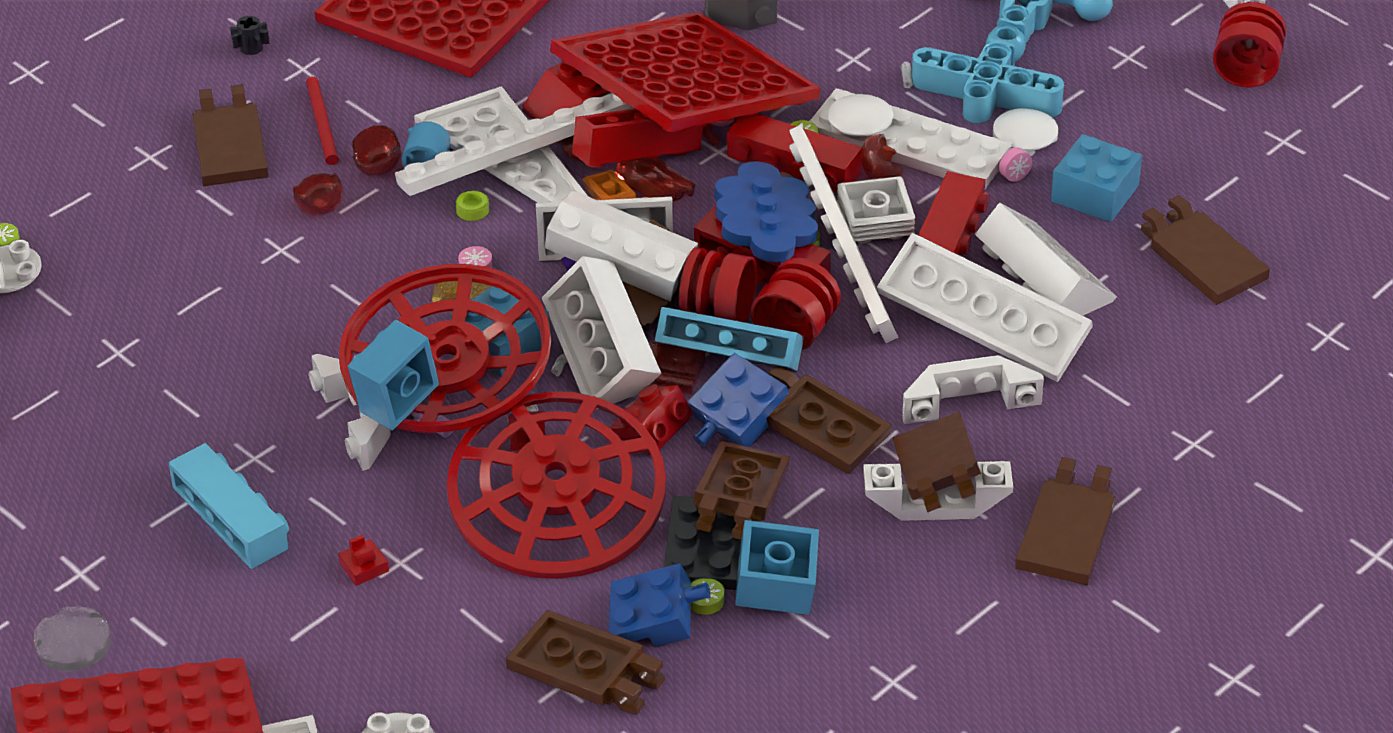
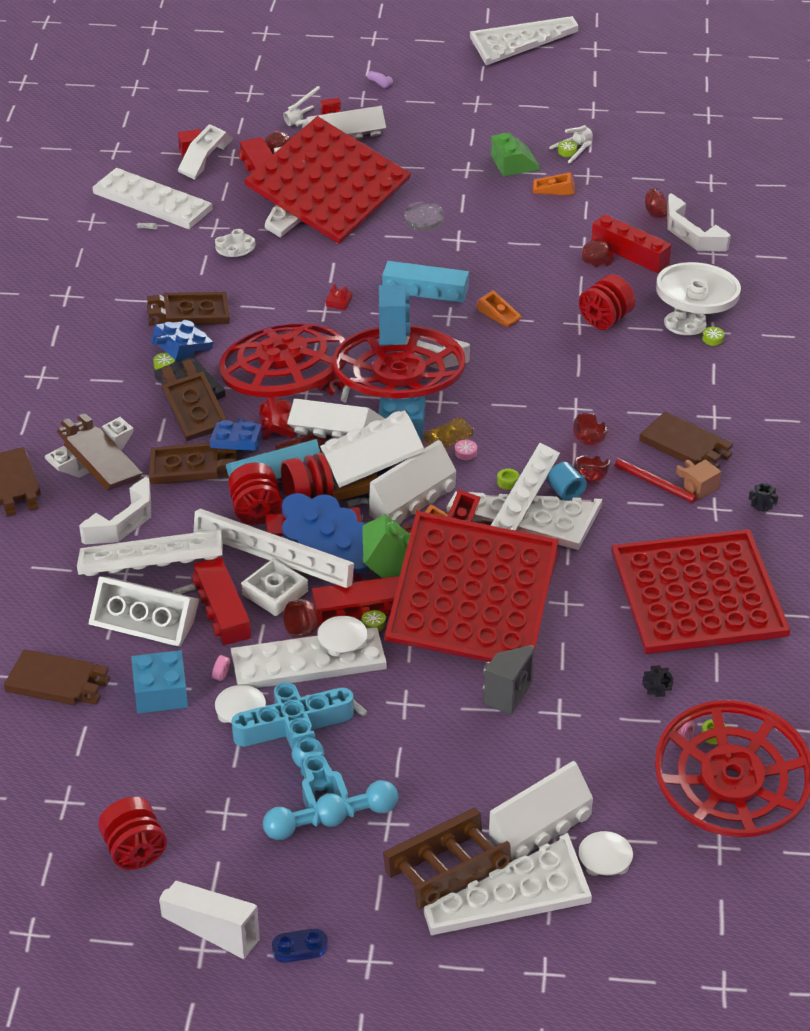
camera: 140 degrees right, 0 degrees up
dark azure brick [735,520,819,615] -> none
none -> bright green slope [362,514,411,578]
none -> orange slope [476,290,522,328]
none -> red wheel [579,274,635,330]
none -> nougat brick [676,460,721,500]

